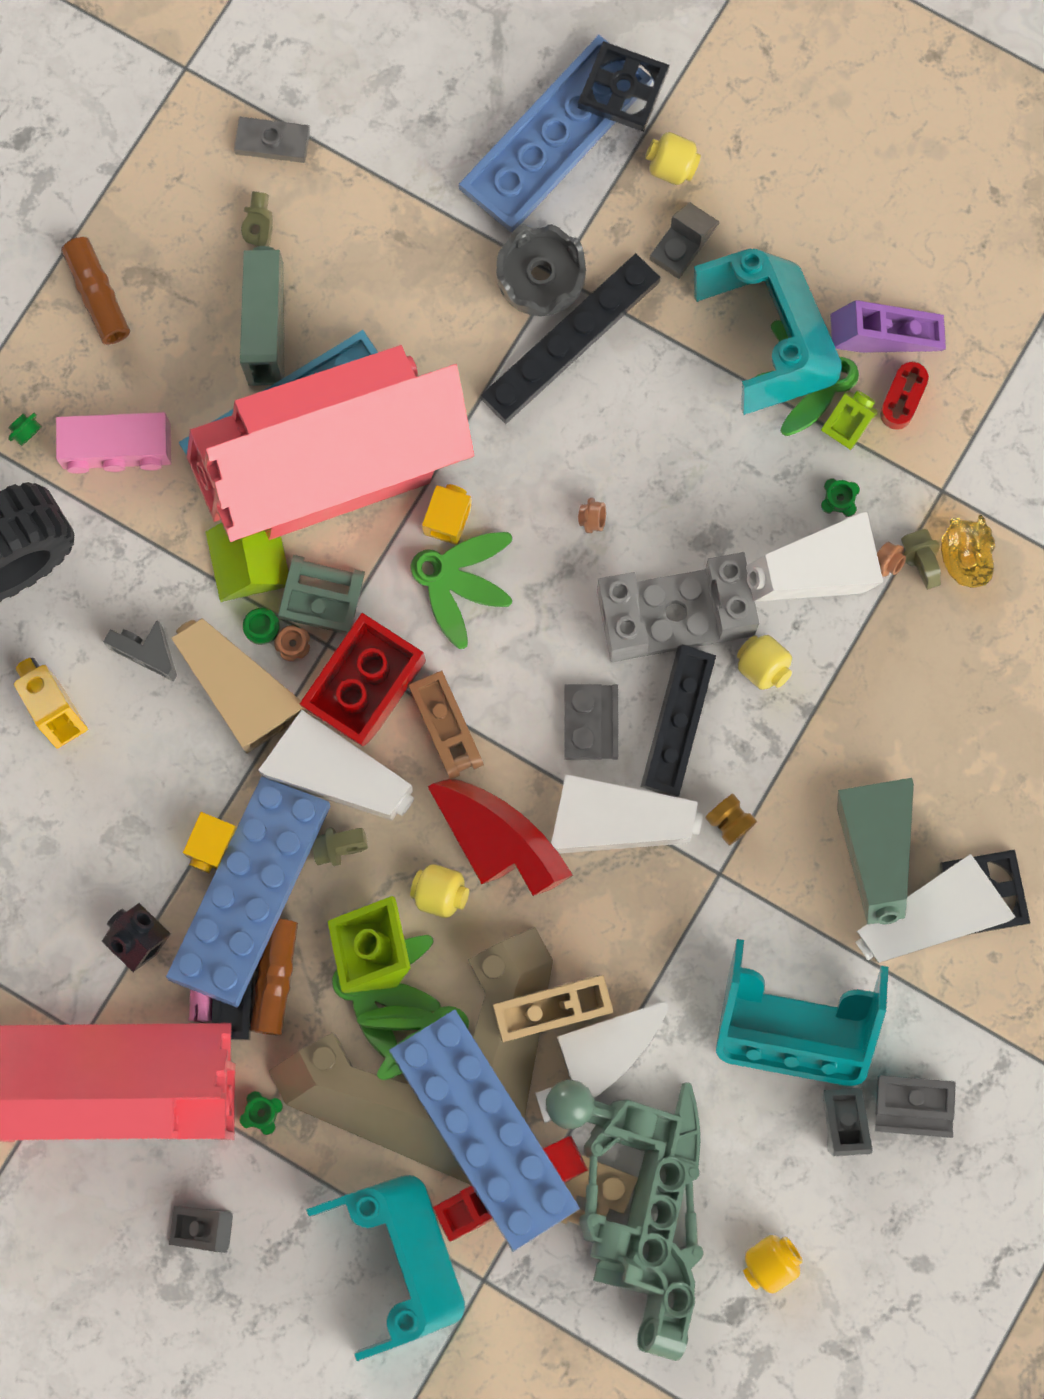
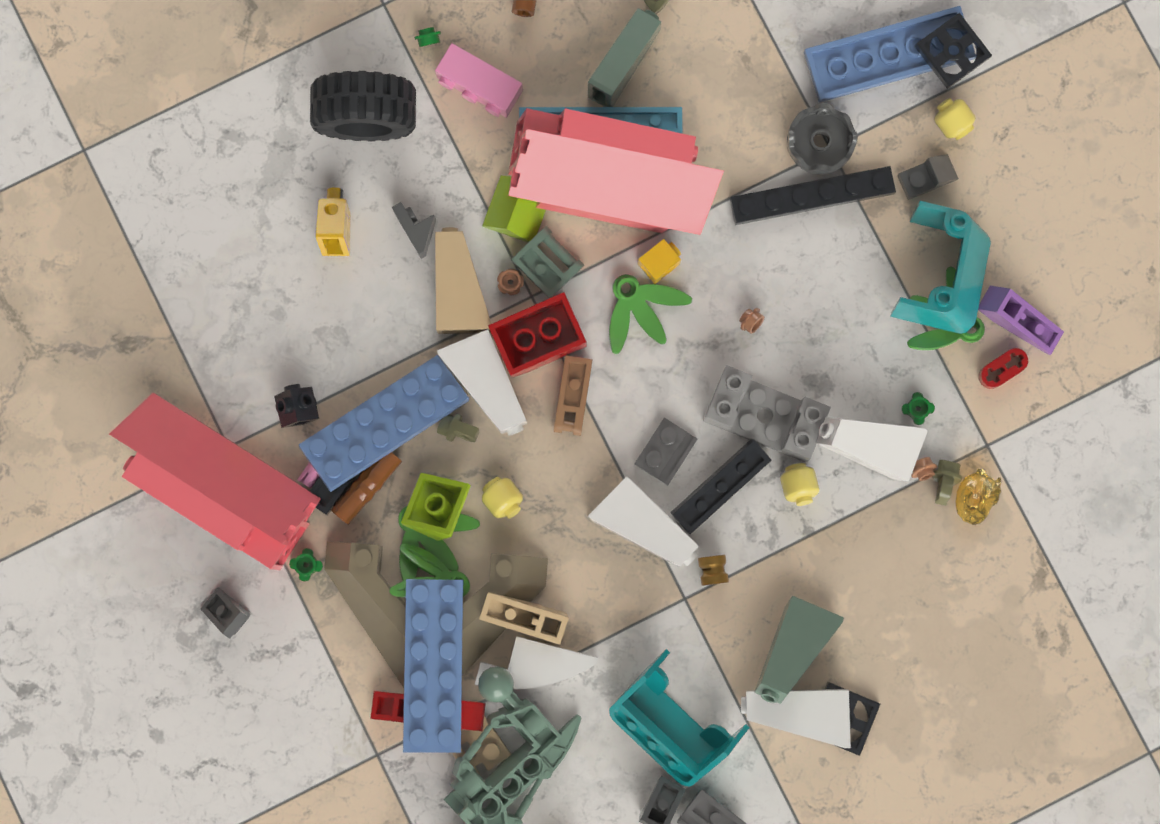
camera: 30 degrees right, 5 degrees up
yellow brick [183,812,237,874] -> none
green plate [243,608,280,645] -> none
teal windscreen [306,1175,465,1361] -> none
red slope [428,779,573,896] -> none
lime bracket [821,390,879,450] -> none

